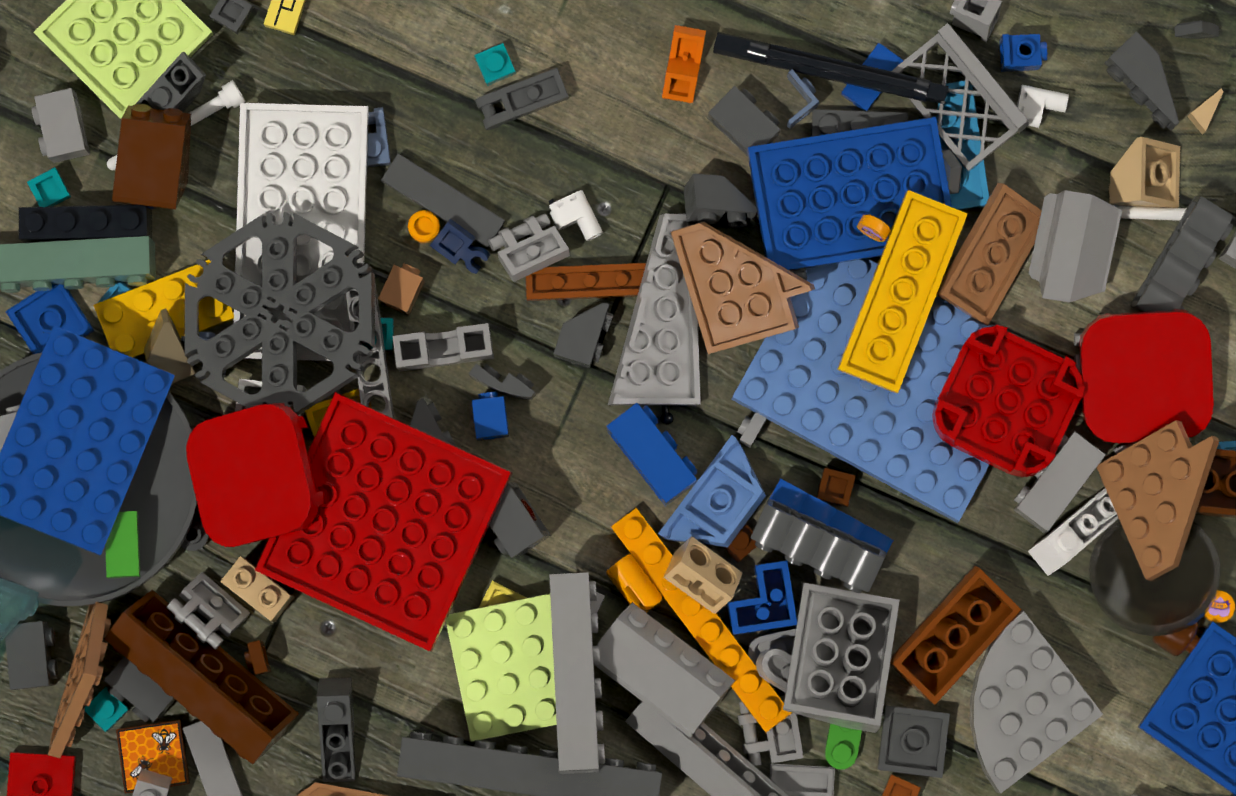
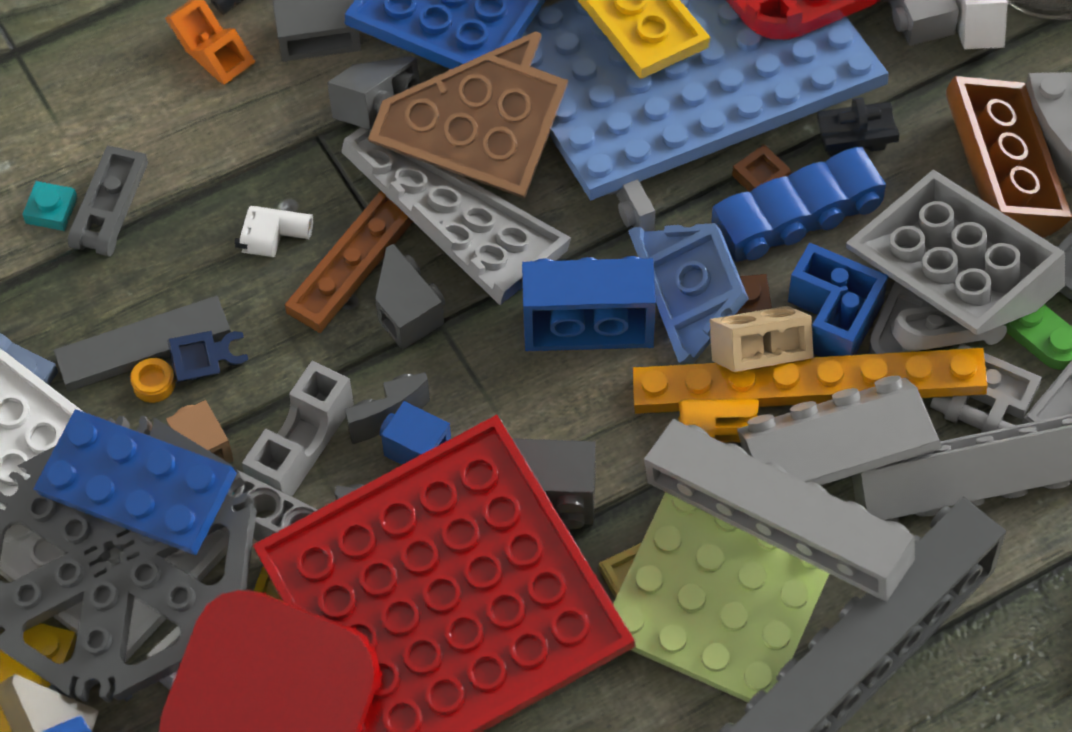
camera: 55 degrees left, 25 degrees down
light grey plate [488,214,570,282] -> none
dark grey brick [750,499,886,593] -> none
none -> blue plate [33,409,237,555]
none -> black hips [817,97,900,157]

